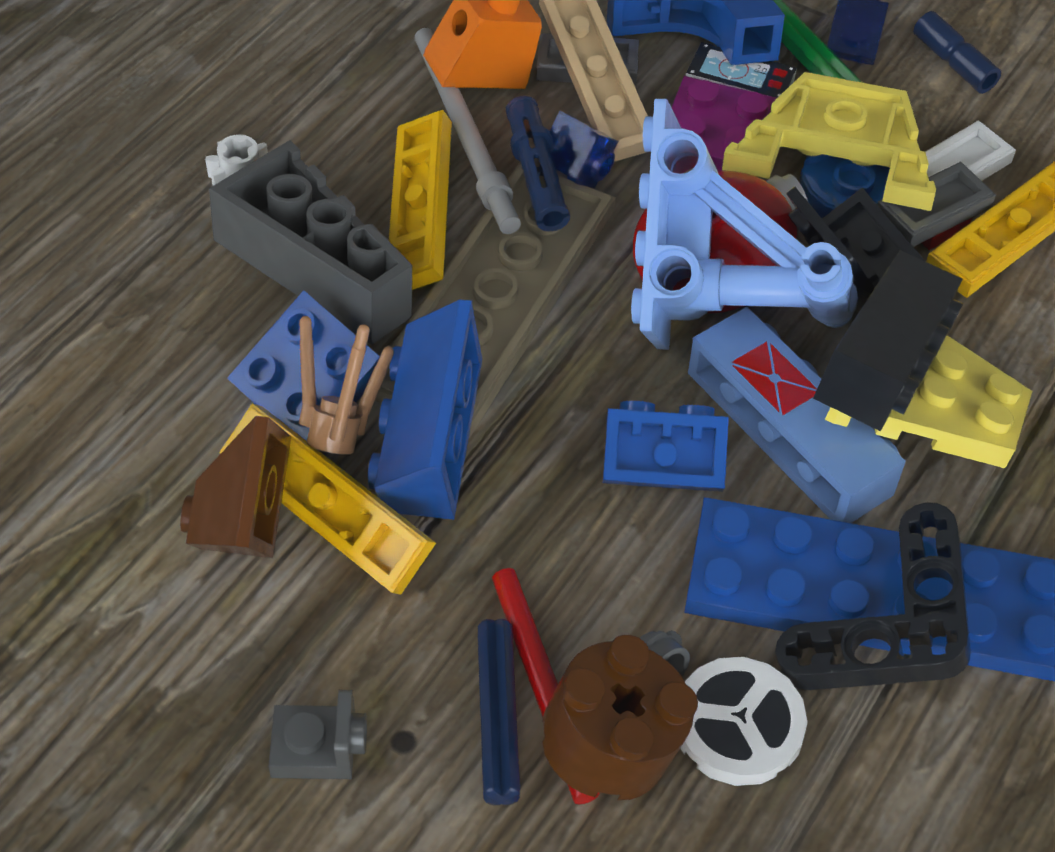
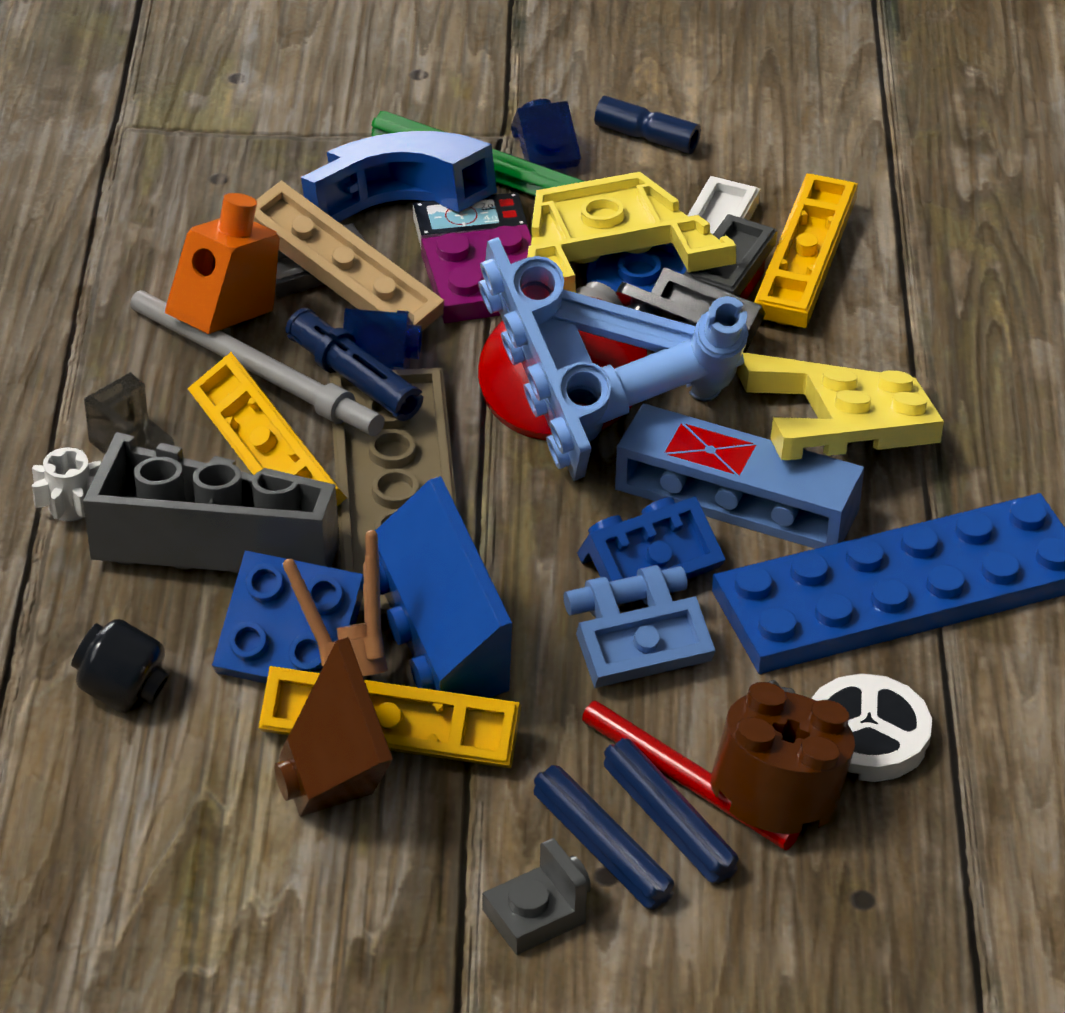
camera: 30 degrees left, 10 degrees down
black beam [775,502,971,690] -> none
black brick [813,250,964,431] -> none
none -> black head [71,619,170,713]
none -> clear smoke panel [84,372,175,454]
none -> dark blue axle [533,765,674,910]
none -> medium blue plate [563,565,716,688]

